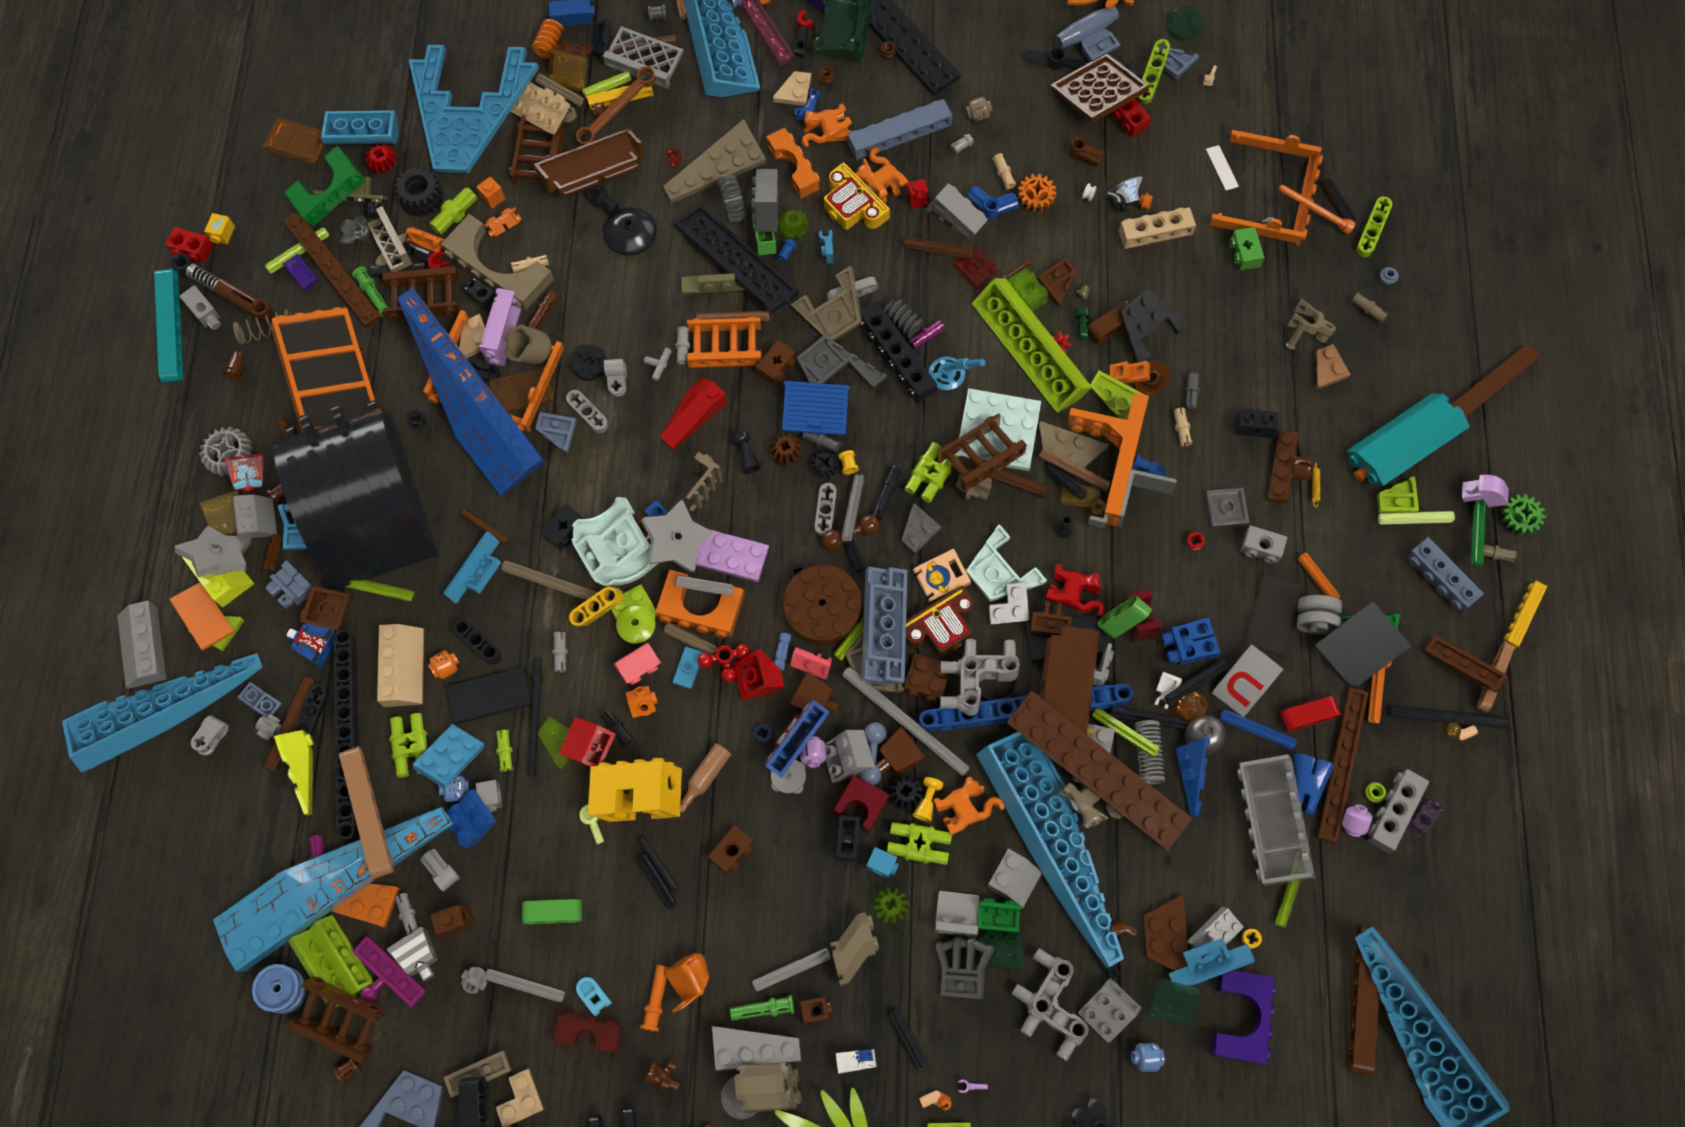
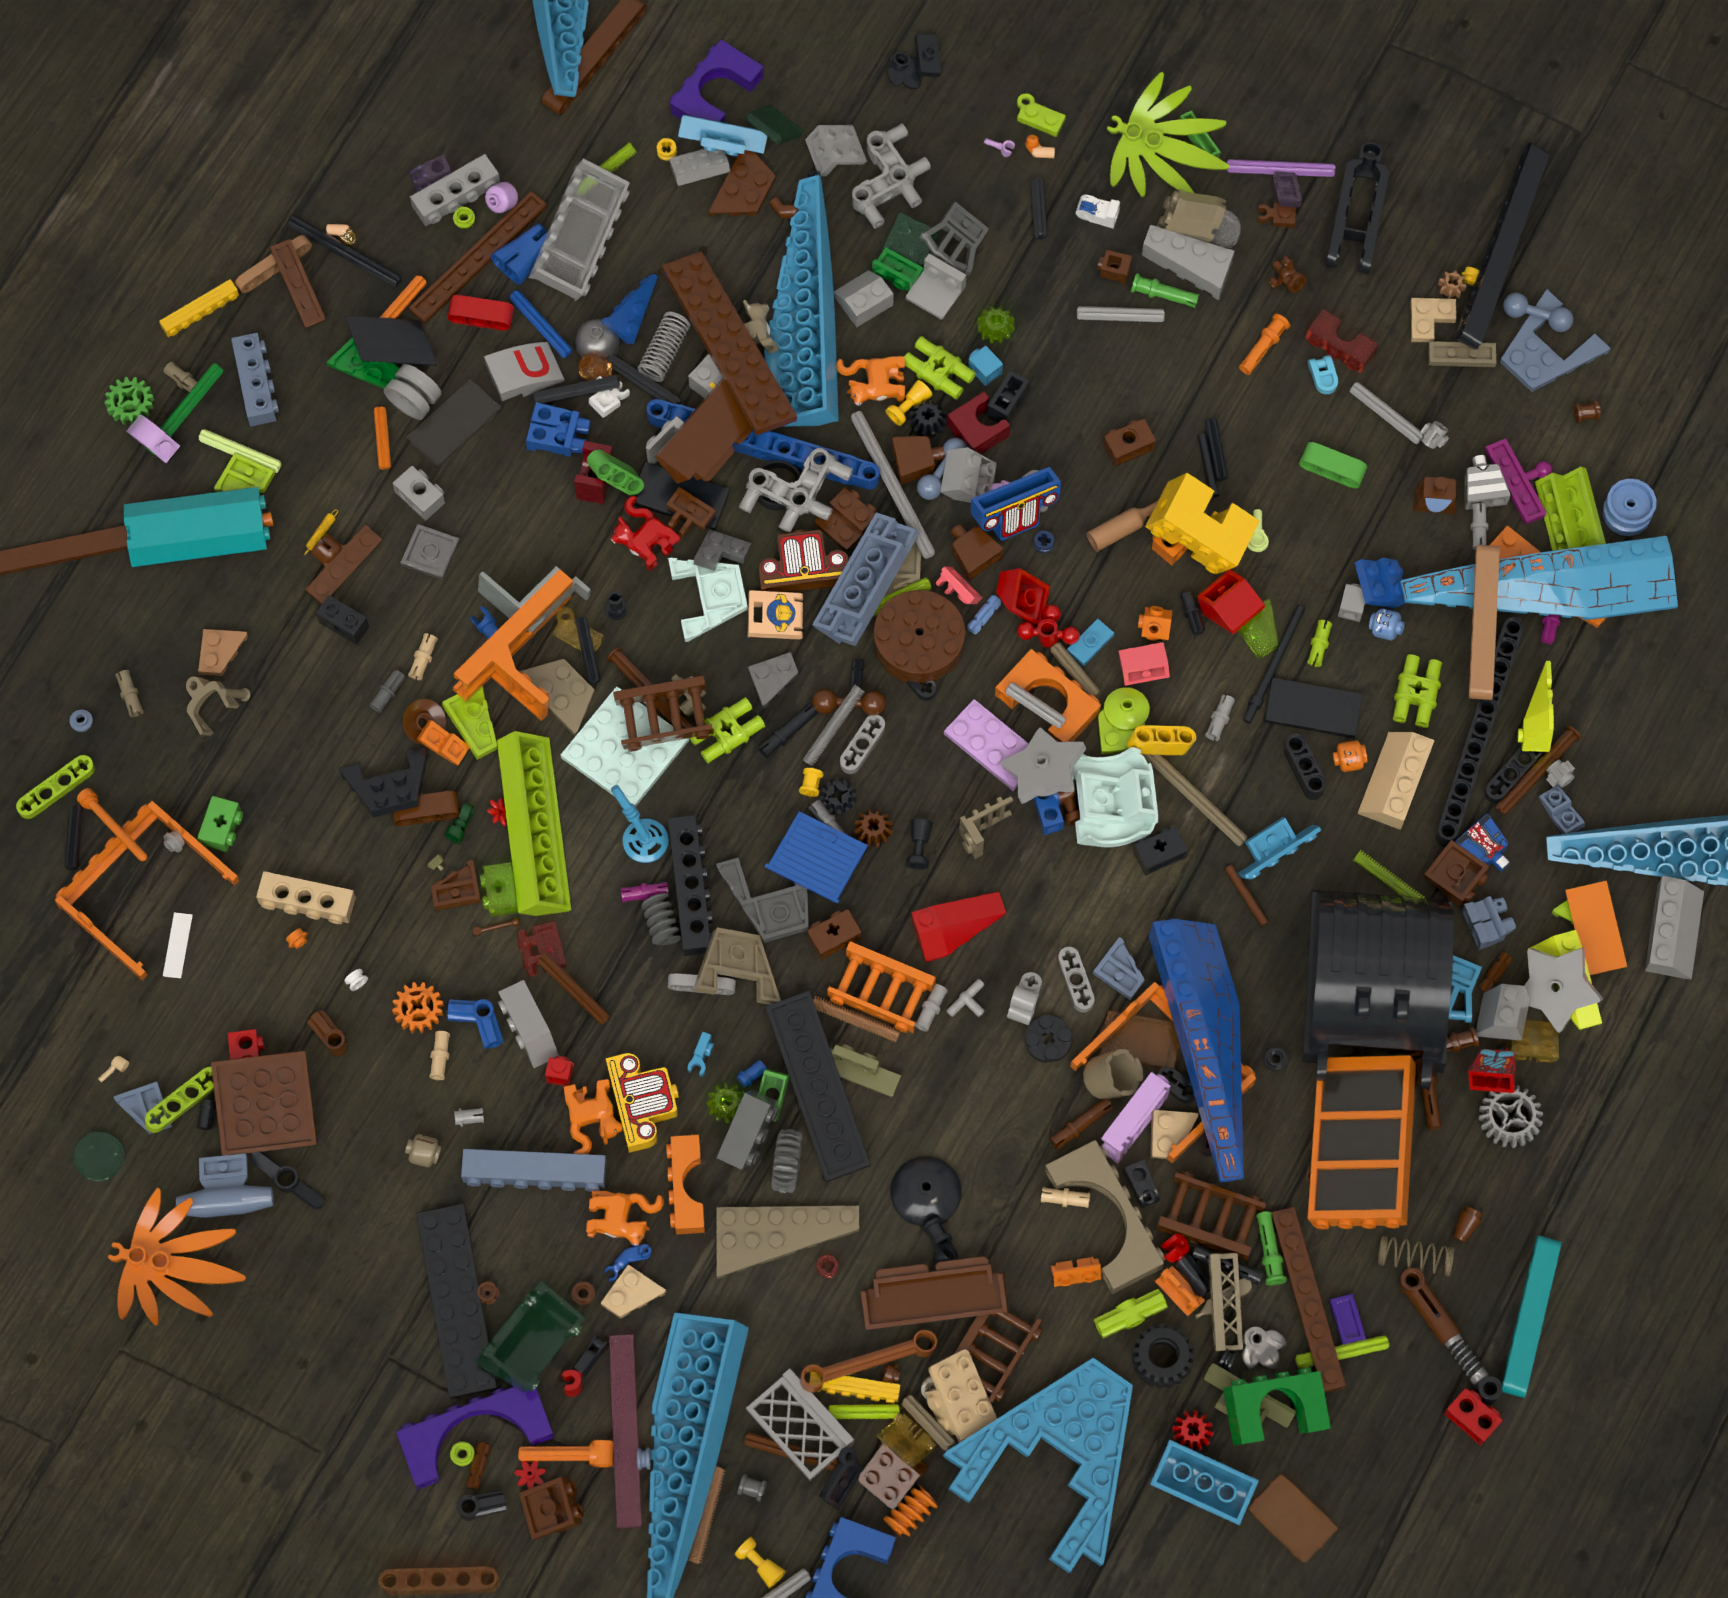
camera: 155 degrees left, 0 degrees up
light grey torso [180,285,221,330] -> none
light grey piece [191,715,229,756] -> none
yellow brick [204,213,235,244] -> none
reddish brown fence [287,976,387,1063] -> none
dark azure plate [413,724,484,789] -> none
light grey piece [420,849,460,892] -> none
orange brick [477,176,505,209] -> none
orange piece [665,953,709,1013] -> none
dark tan brick [830,912,879,986] -> none
medium nougat axle [1039,447,1111,492] -> none
lime axle [1092,709,1159,756] -> none
black arm [1106,176,1143,213] -> none
medium blue head [1131,1043,1165,1072] -> none
red bush [1186,532,1205,551] -> none

